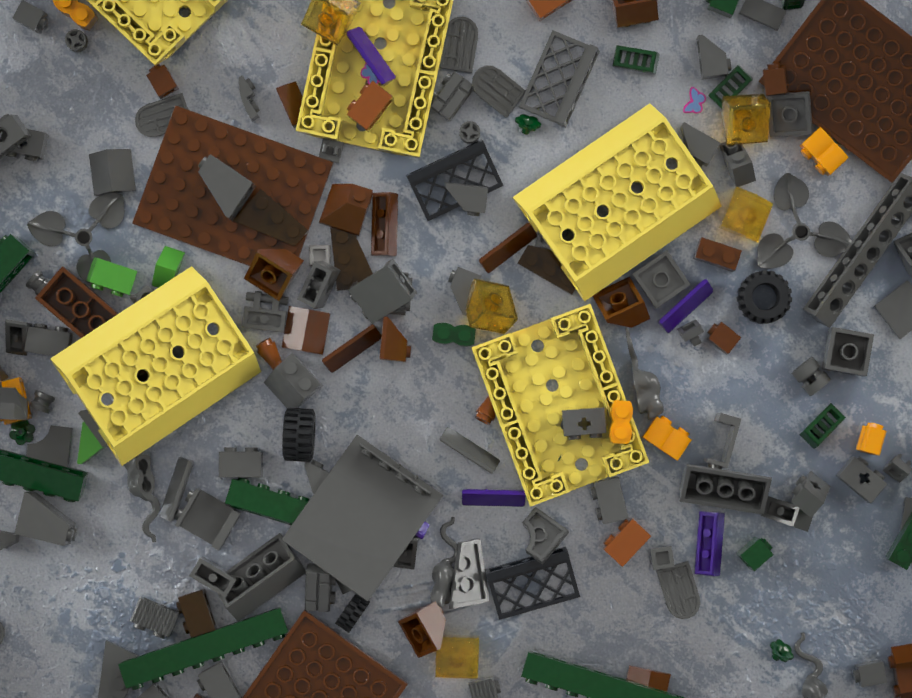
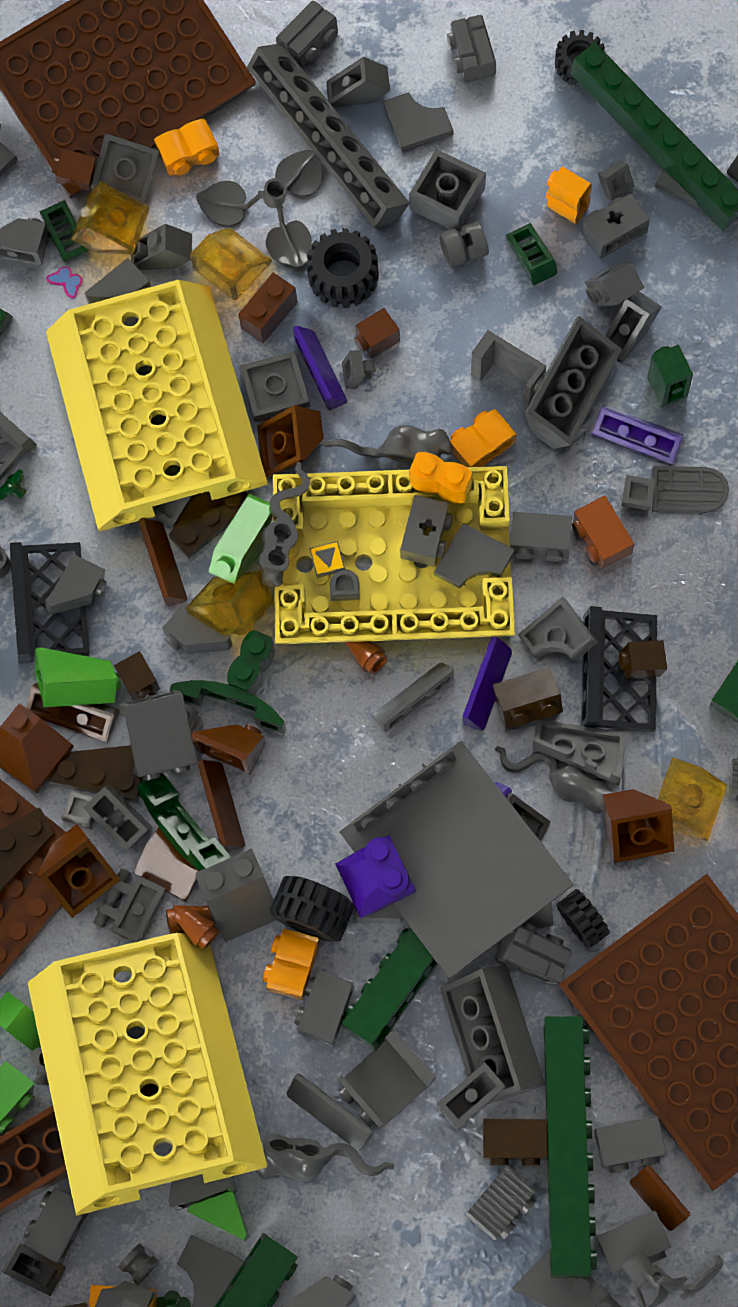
camera: 65 degrees left, 15 degrees down
none -> bright green slope [34,648,121,707]
none -> dark brown brick [114,651,160,700]
none -> dark green slope [137,773,231,871]
none -> dark green slope [170,680,286,734]
none -> dark orange cone [173,905,220,950]
none -> slope [208,494,273,584]
none -> dark grey animal [259,462,310,587]
none -> light orange brick [262,928,320,1001]
none -> tile [309,541,345,578]
none -> dark grey tile [330,569,360,601]
none -> dark purple slope [335,835,417,919]
none -> dark grey tile [434,523,515,588]
none -> dark brown brick [493,667,563,729]
none -> dark brown brick [619,640,667,679]

